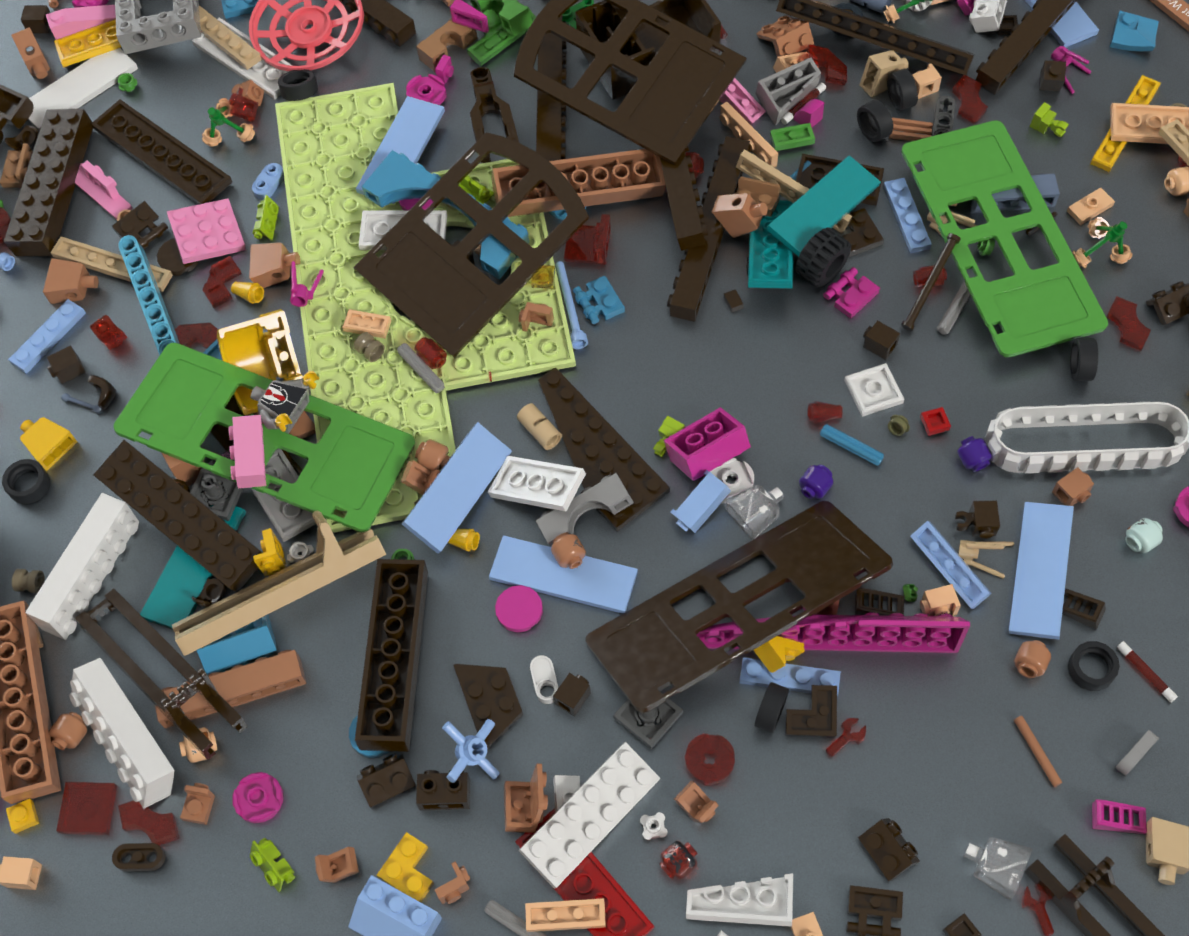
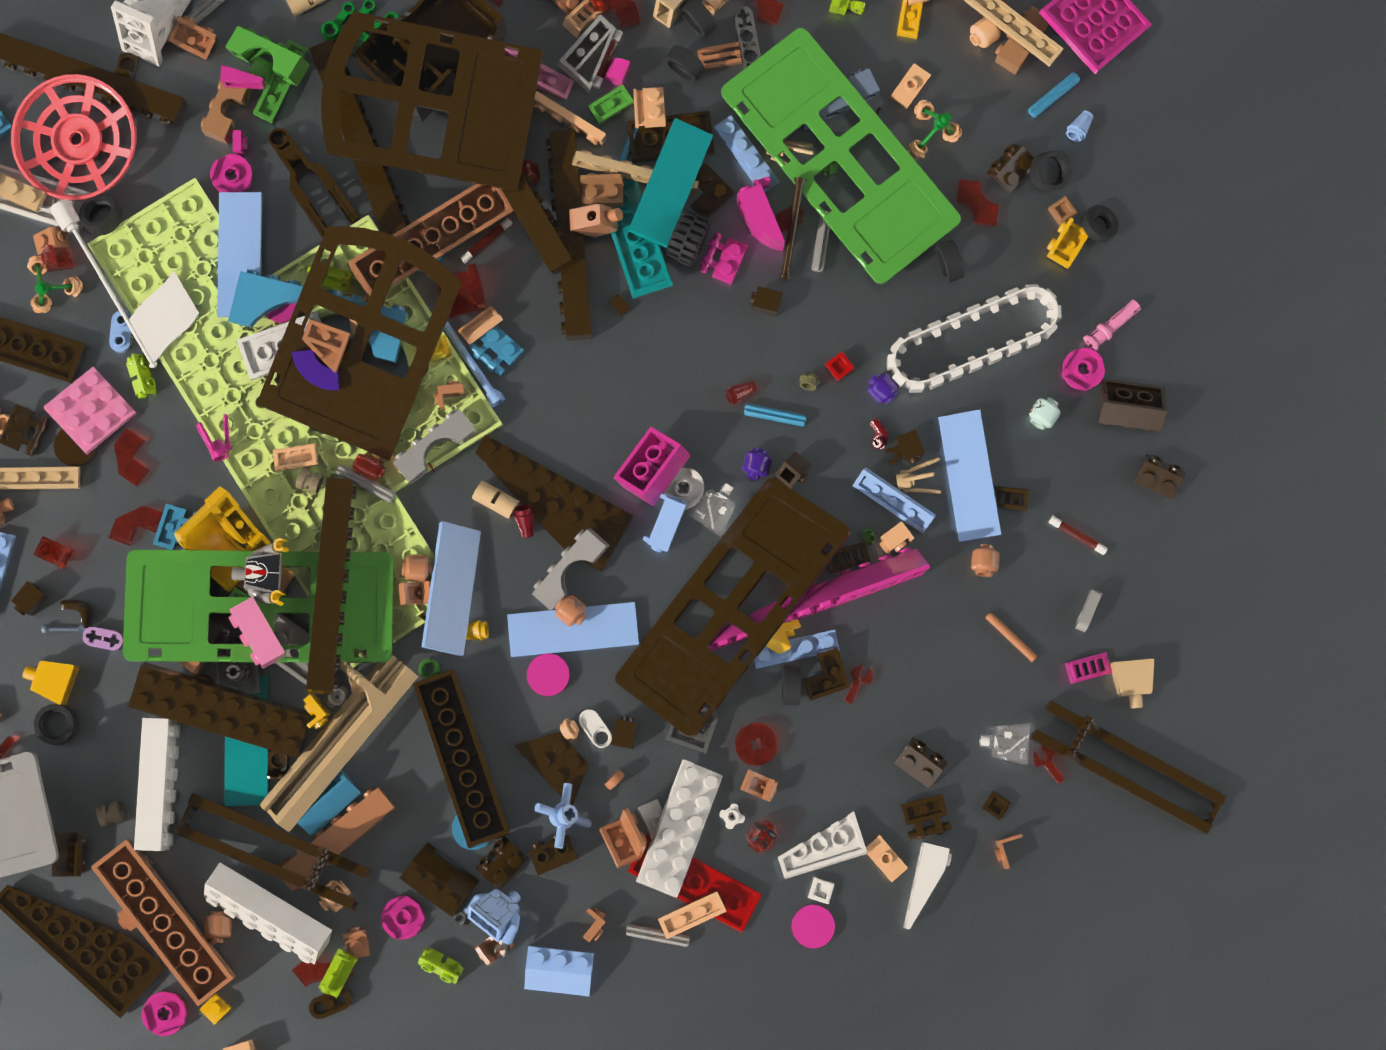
camera: 30 degrees left, 20 degrees up
clear red tile [56,782,117,835] -> none
medium azure beam [118,235,180,355] -> none
yellow cone [231,281,264,304] -> none
nougat torso [249,243,300,288] -> none
yellow plate [377,832,434,902] -> none
white plate [488,456,586,512] -> none
lime piece [653,415,685,457] -> none
white tile [844,363,905,417] -> none
nougat brick [1052,467,1094,506] -> none
black tyre [1068,641,1120,691] -> none
none -> white flag [50,199,199,368]
none -> lavender beam [83,627,123,651]
none -> dark purple tile [292,350,340,390]
none -> nougat wing [302,319,351,373]
none -> dark brown brick [306,477,357,695]
none -> lime hinge [318,948,358,998]
none -> light grey arch [393,409,477,485]
none -> dark brown slope [399,842,480,917]
none -> light blue torso [454,889,521,959]
none -> light nougat tile [458,306,503,345]
none -> clear red bar [460,217,513,264]
none -> dark red cone [513,505,534,538]
none -> light nougat plate [560,718,579,740]
none -> nougat tile [604,769,625,790]
none -> light nougat plate [633,87,666,128]
none -> dark pink piece [736,177,785,251]
none -> dark brown brick [774,451,811,489]
none -> dark red arm [869,417,889,449]

